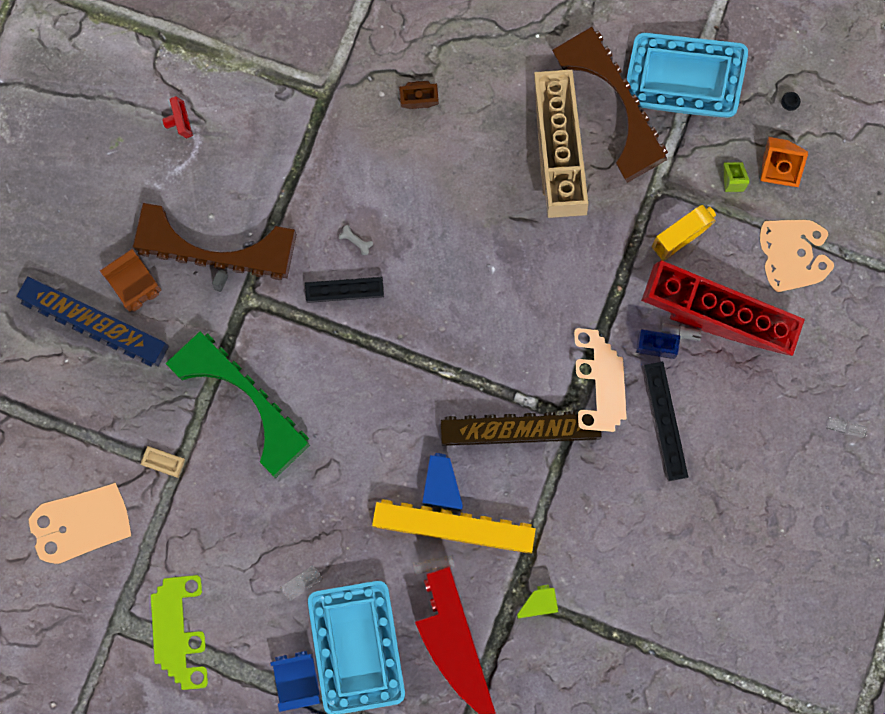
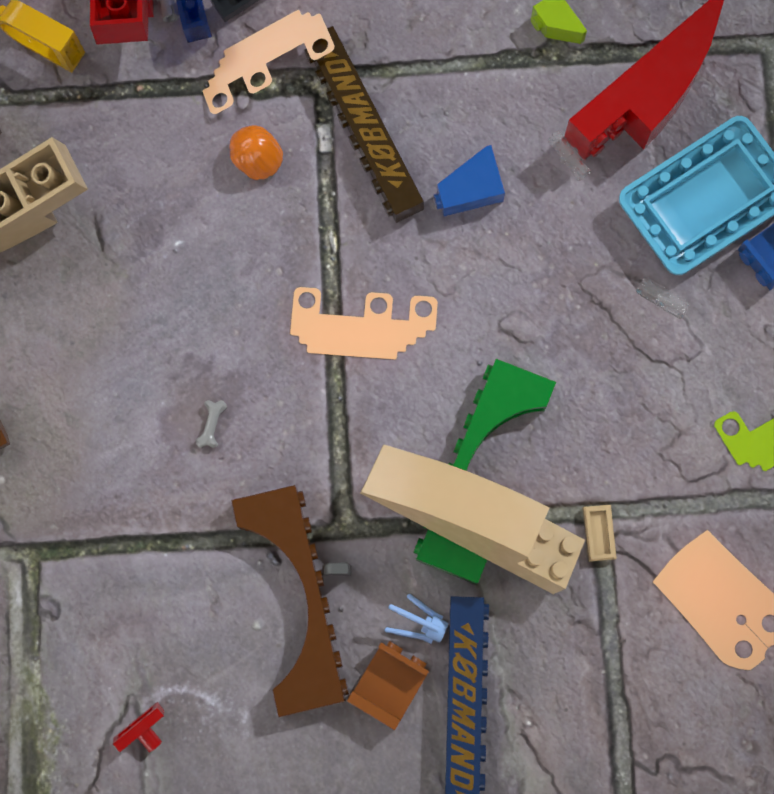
camera: 110 degrees left, 0 degrees up
black plate [305,277,384,303] -> none
yellow brick [372,499,536,554] -> none
none -> orange piece [229,125,283,180]
none -> light nougat piece [290,287,438,360]
none -> tan slope [360,445,585,594]
none -> light blue plant [384,594,449,644]

